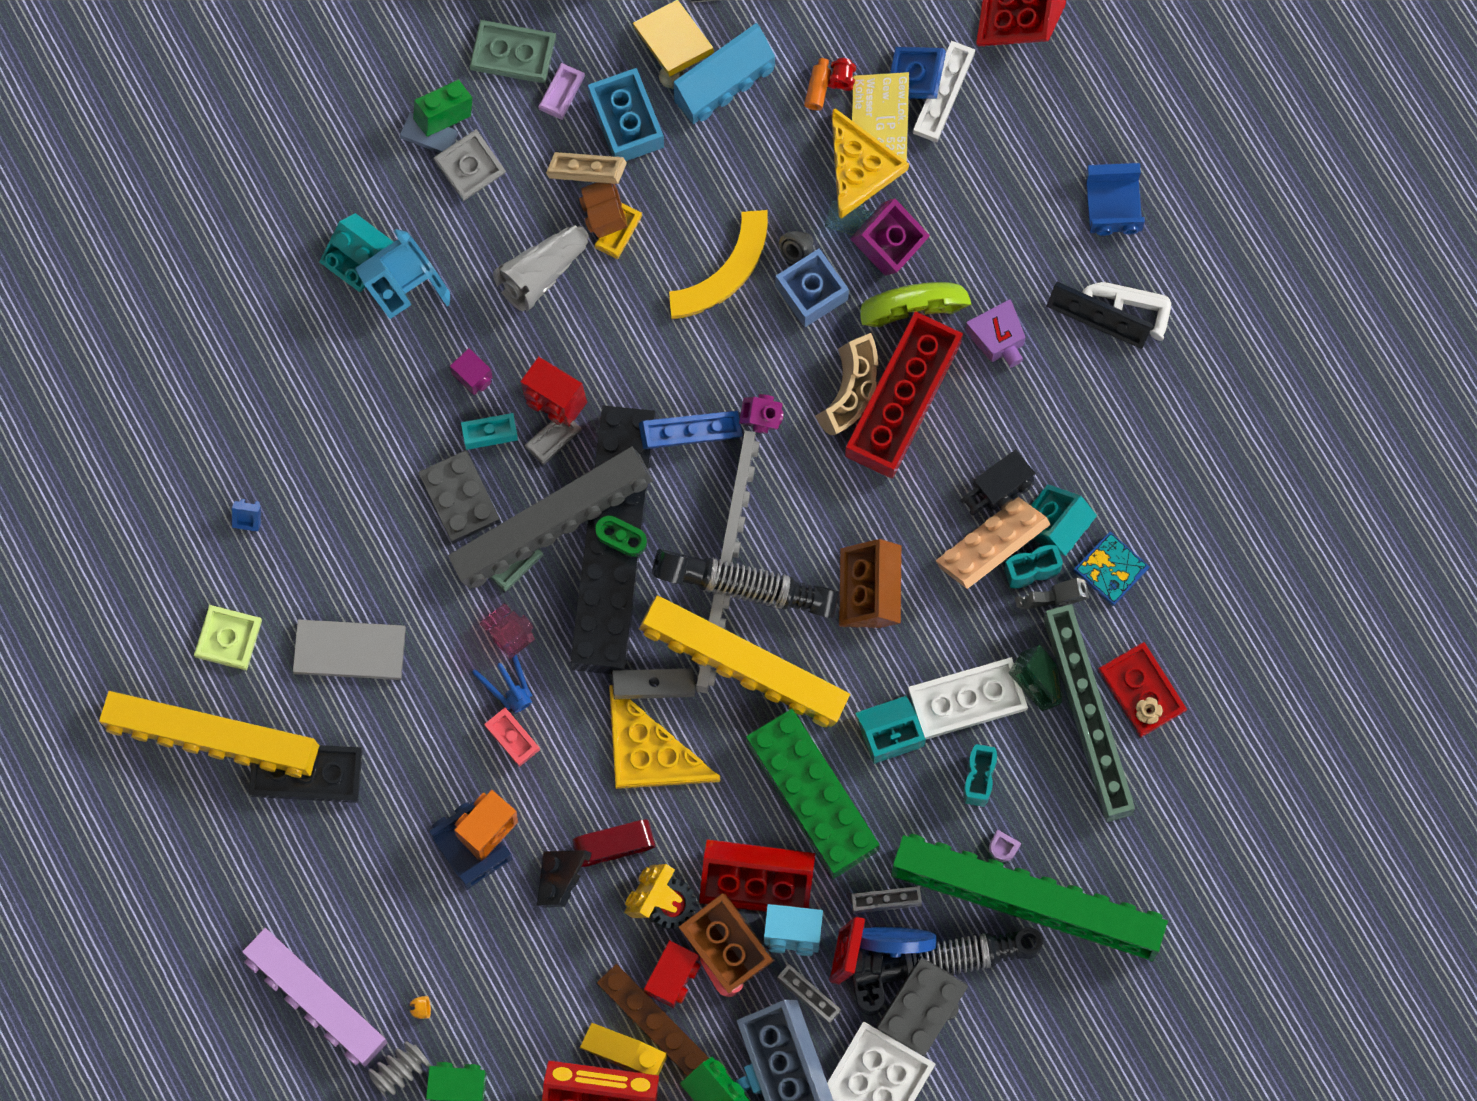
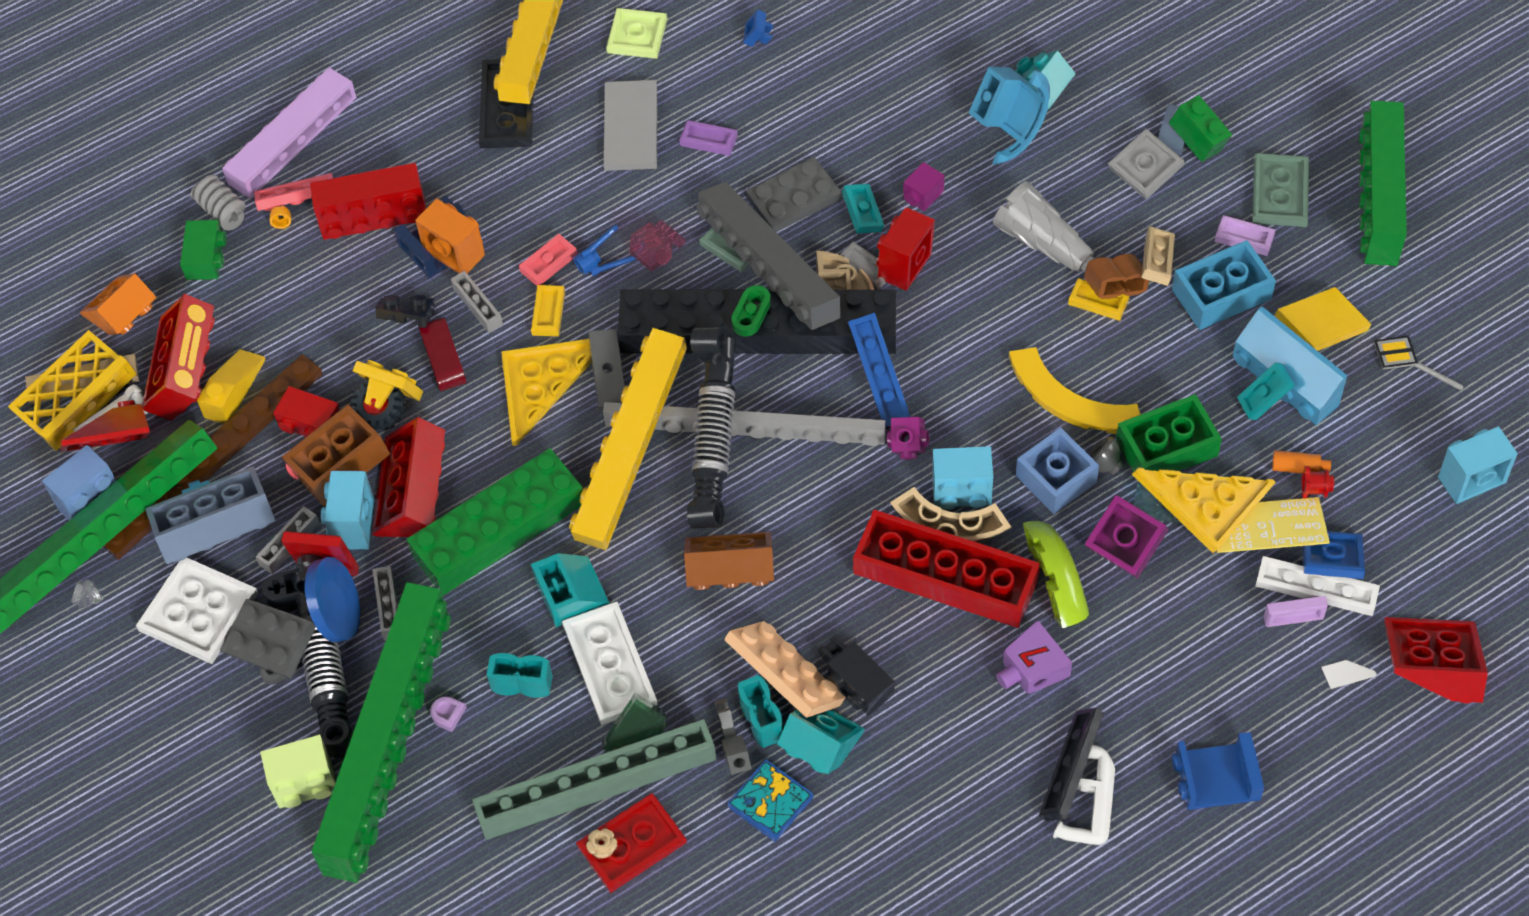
camera: 90 degrees right, 15 degrees down
none -> coral plate [254,173,333,211]
none -> yellowish green brick [260,735,336,808]
none -> red brick [310,163,427,240]
none -> light grey piece [450,271,503,333]
none -> yellow tile [531,285,565,337]
none -> medium lavender tile [680,120,738,156]
none -> tan brick [816,251,874,290]
none -> medium azure brick [932,446,993,509]
none -> green brick [1116,394,1222,486]
none -> teal plate [1237,362,1295,420]
none -> lavender tile [1263,596,1328,627]
none -> white sticker [1321,660,1376,689]

